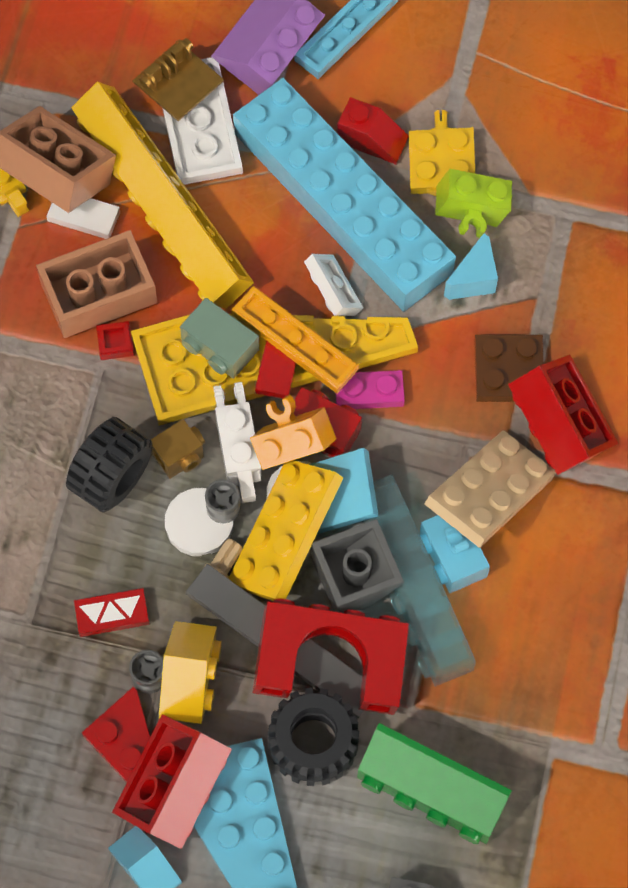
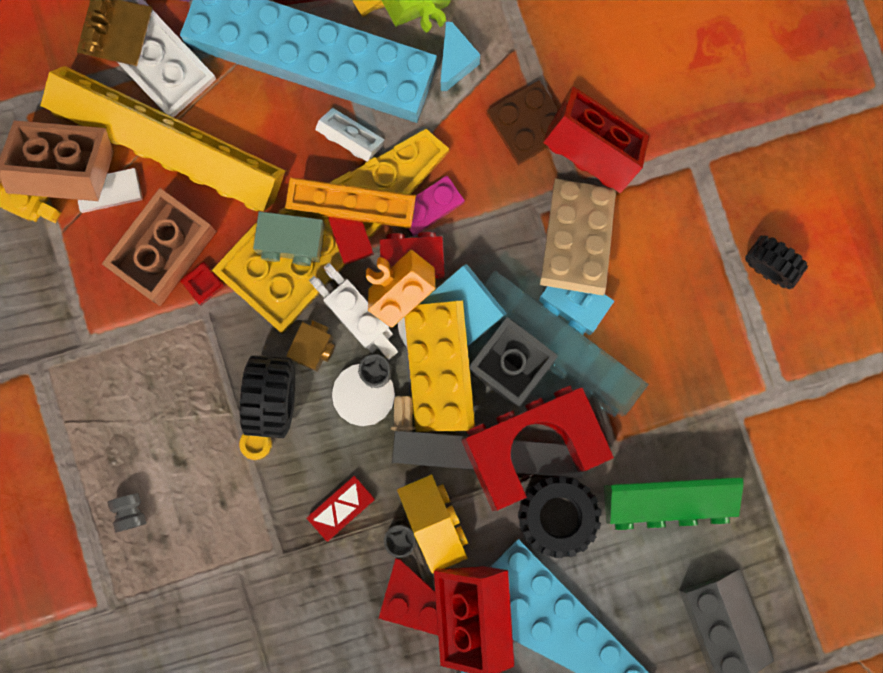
camera: 30 degrees left, 15 degrees up
none -> yellow tile [239,433,272,460]

